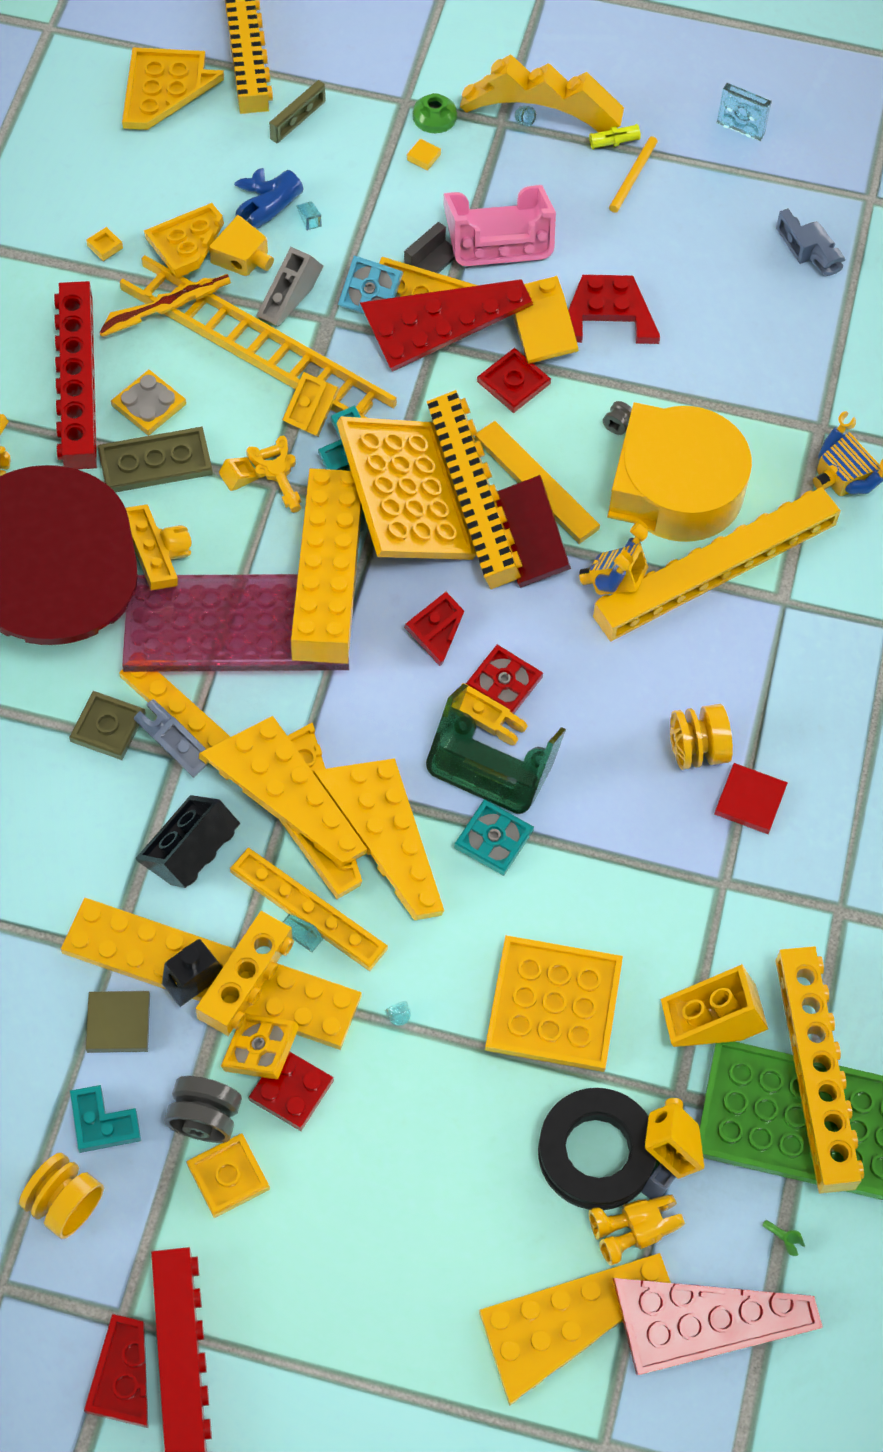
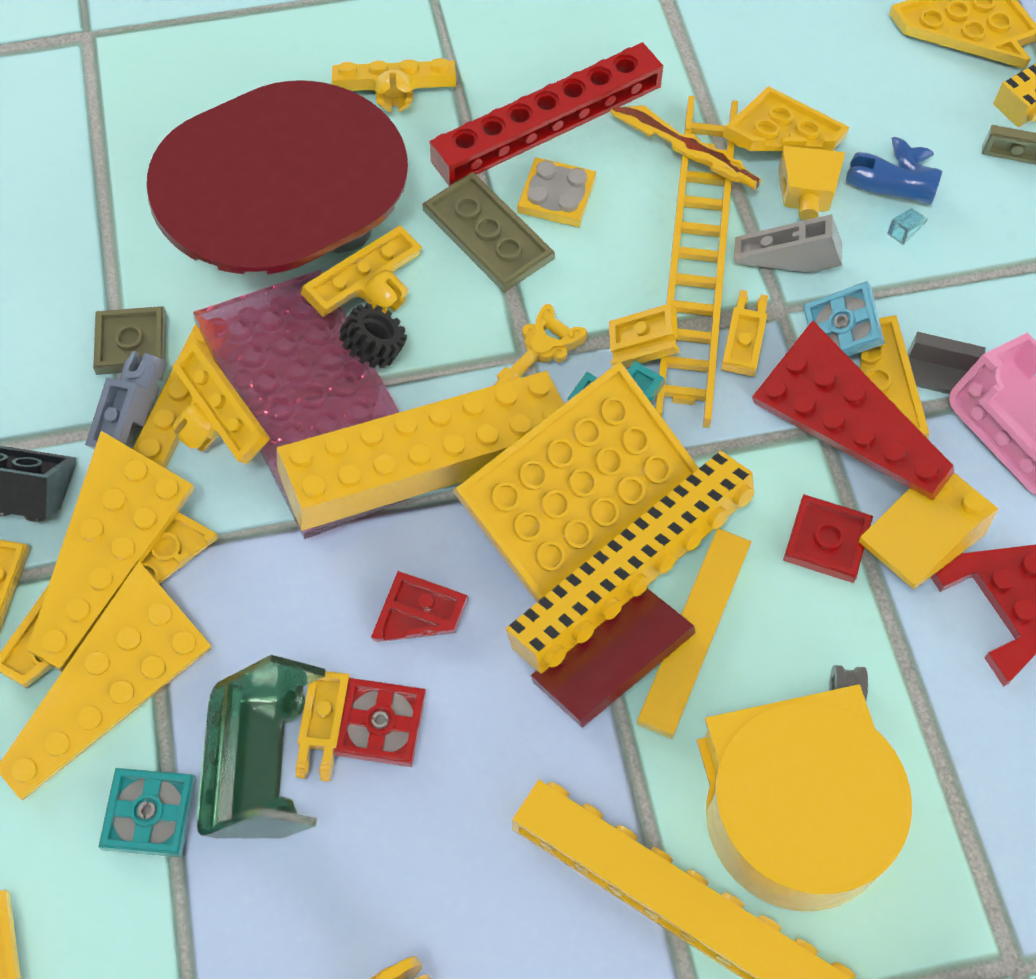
camera: 65 degrees right, 0 degrees up
yellow plate [86,227,123,261] -> none
yellow slope [219,457,259,491] -> none
torso [579,520,649,595] -> none
none -> yellow plate [172,341,270,464]
none -> black tyre [339,303,407,368]
none -> yellow hinge [721,290,768,377]

